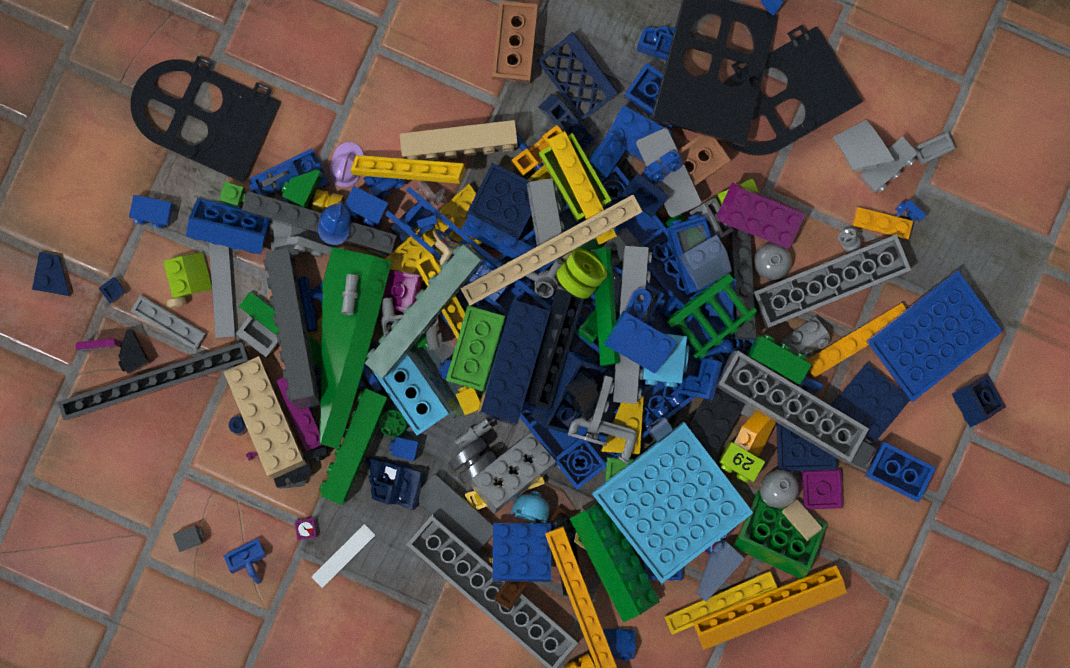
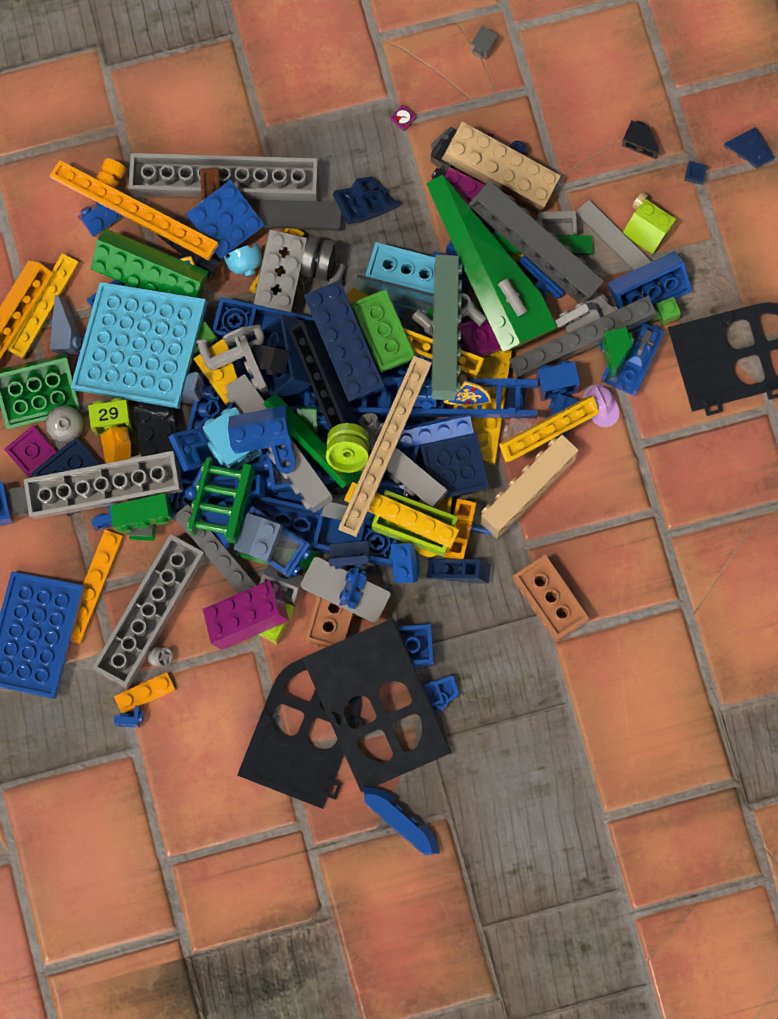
camera: 145 degrees right, 10 degrees down
dark grey brick [58,342,250,421] -> none
magenta tile [75,338,121,352] -> none
blue brick [129,195,174,229] -> none
light grey tile [131,295,206,350] -> none
blue plate [223,538,267,584] -> none
yellow wheel [311,189,344,213] -> none
white sticker [312,524,375,588] -> none
blue piece [318,202,351,245] -> none
green brick [319,388,389,505] -> none
green wheel [379,410,407,437] -> none
blue brick [389,437,419,461] -> none
blue plate [417,215,438,232] -> none
dark blue fence [537,32,619,121] -> none
blue brick [606,105,673,164] -> none
light grey cylinder [754,242,792,280] -> none
tan tile [782,500,823,541] -> none
light grey bracket [784,317,831,358] -> none
dark blue plate [830,363,910,444] -> none
light grey slope [833,120,895,172] -> none
light grey brick [858,136,918,193] -> none
light grey tile [913,132,956,165] -> none

